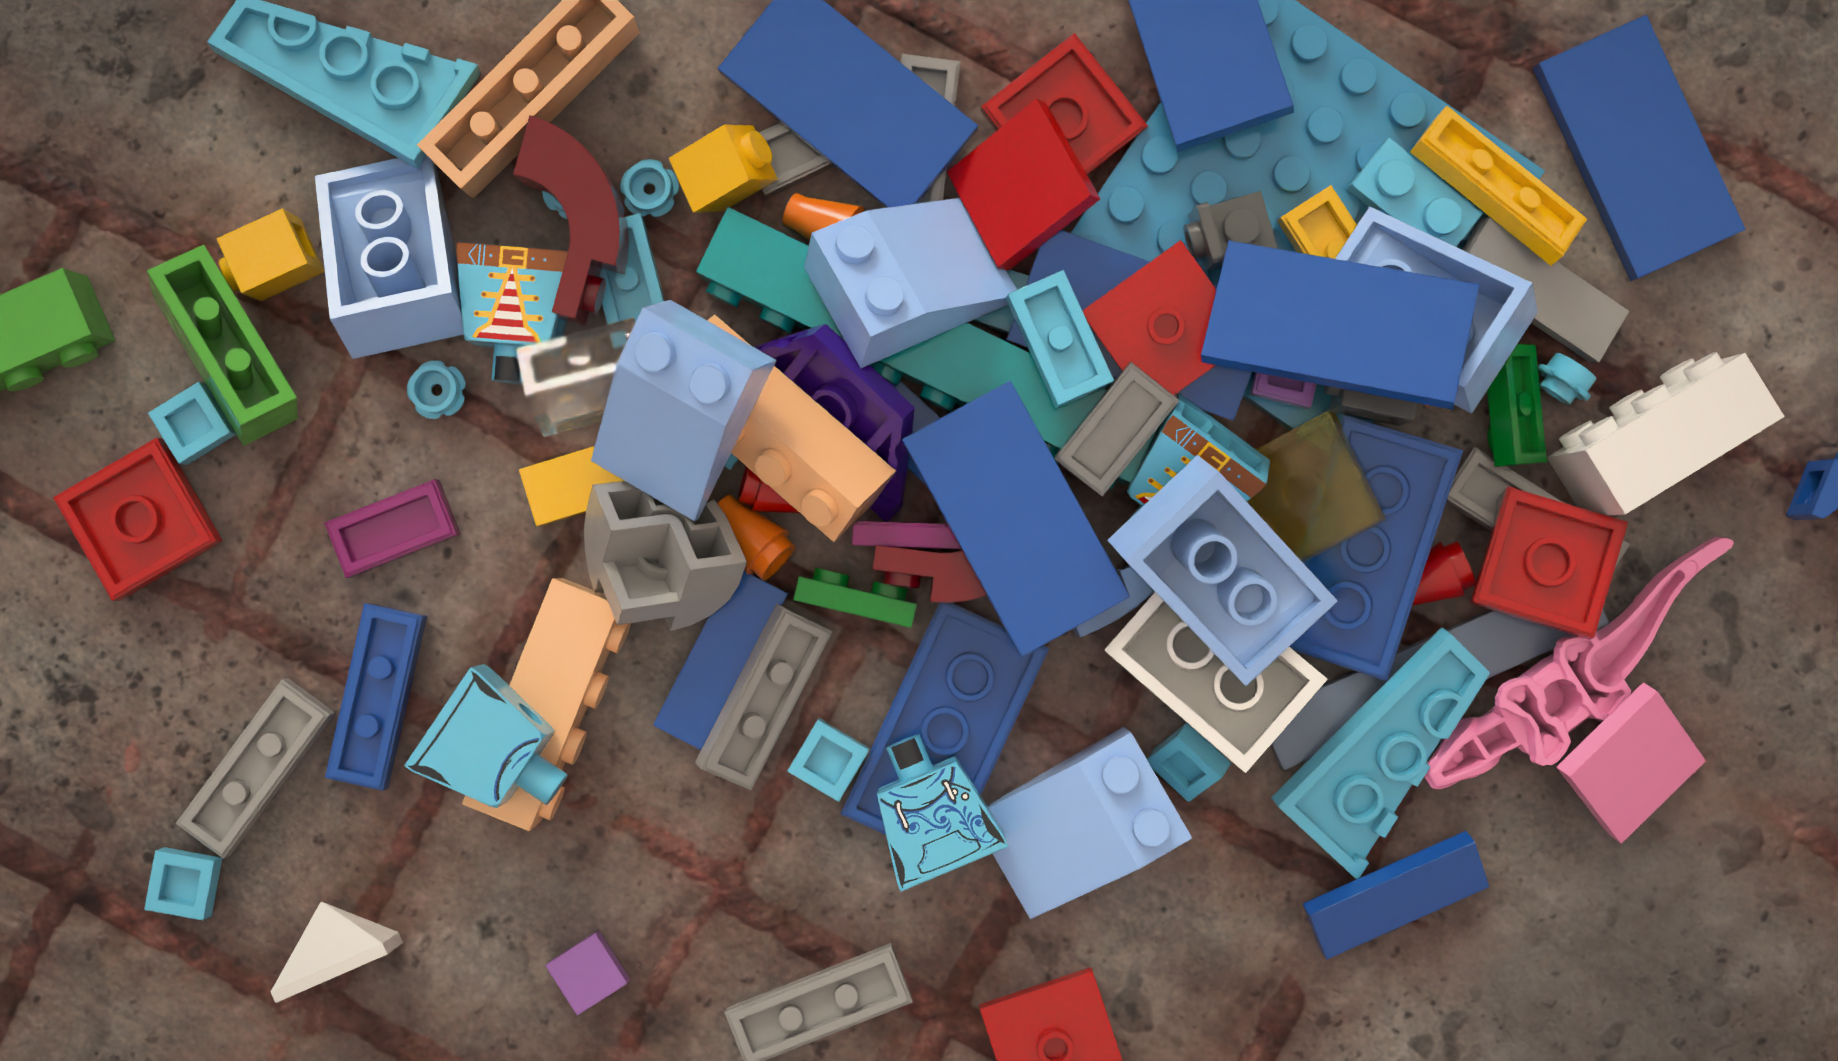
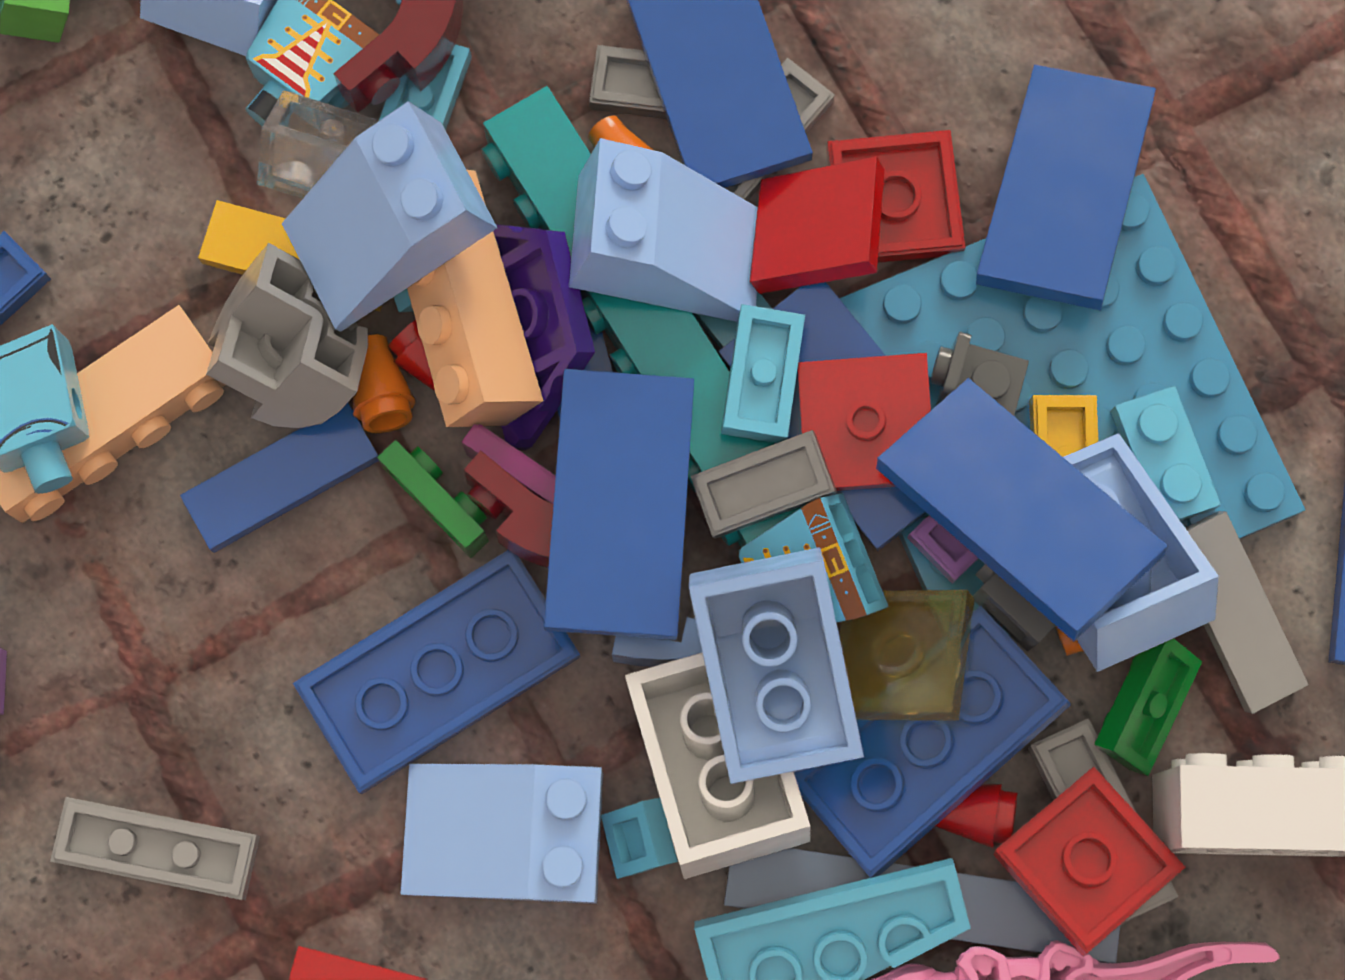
camera: 30 degrees right, 10 degrees down
magenta tile [324,479,461,578] -> none
medium azure plate [407,361,466,419] -> none
medium azure plate [620,159,679,217] -> none
yellow brick [669,124,778,213] -> none
light grey tile [695,603,833,790] -> none
medium azure plate [787,718,870,802] -> none
medium azure torso [877,734,1009,891] -> none
yellow tile [1410,106,1587,266] -> none
medium azure plate [1538,352,1597,406] -> none

